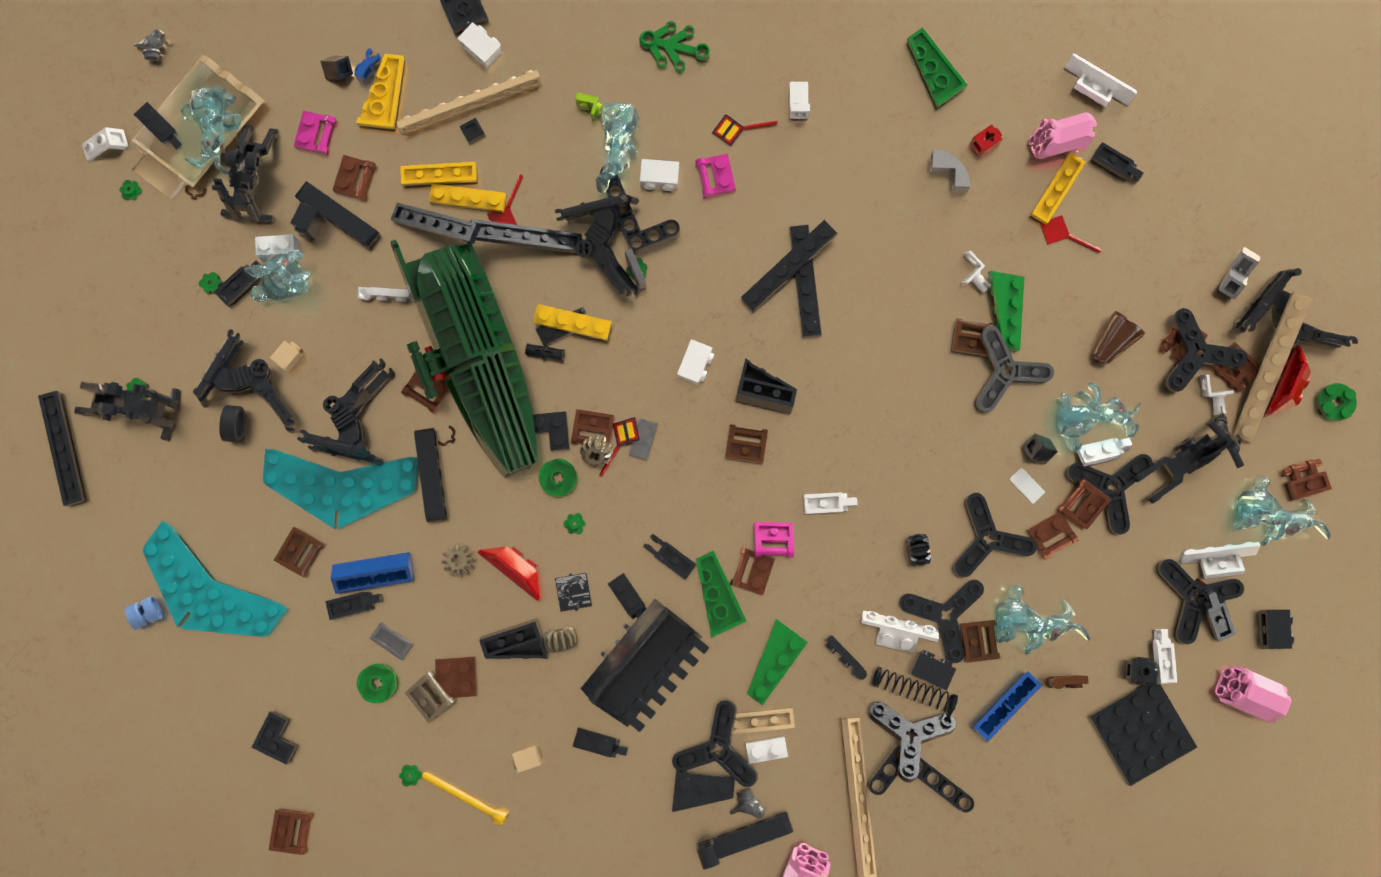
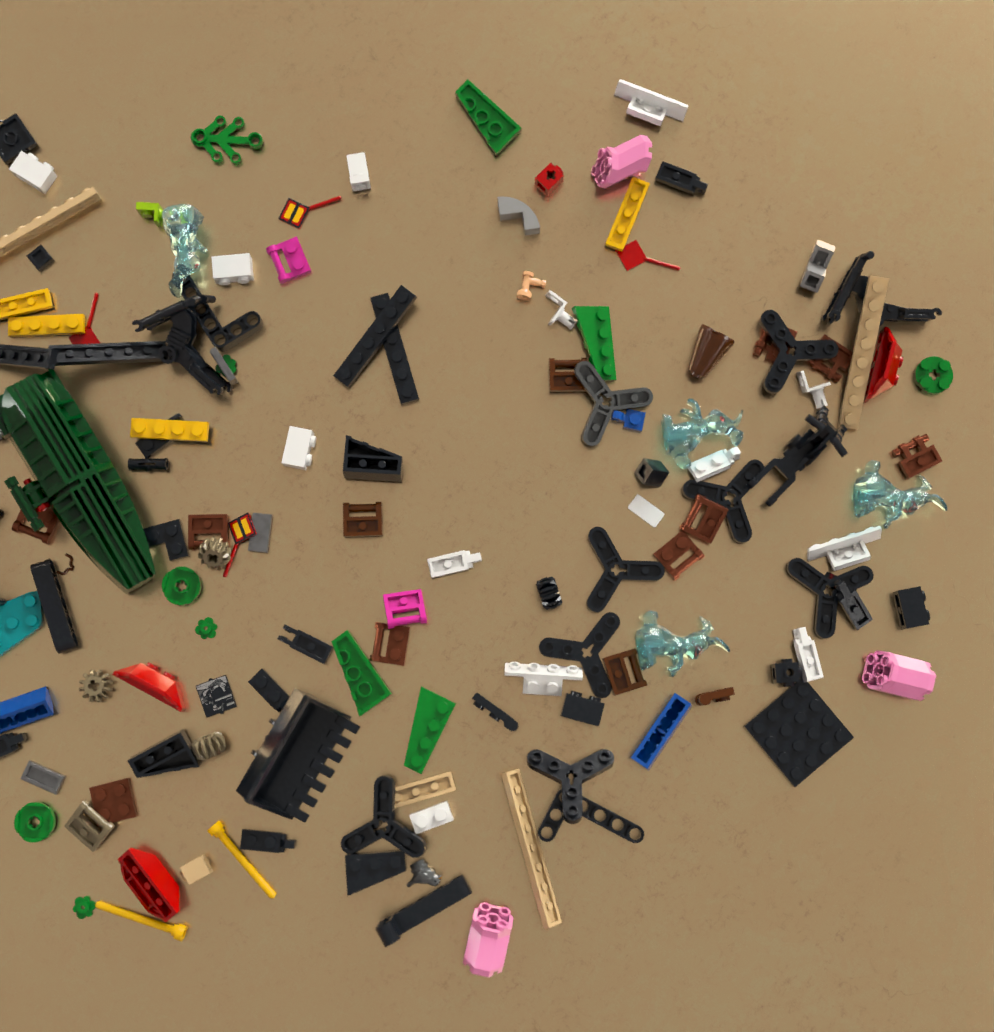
camera: 10 degrees left, 0 degrees up
black piece [872,666,958,715] -> none
none -> red wedge [118,848,179,922]
none -> yellow piece [207,820,276,899]
none -> light nougat piece [516,271,546,301]
none -> blue plate [611,409,646,432]

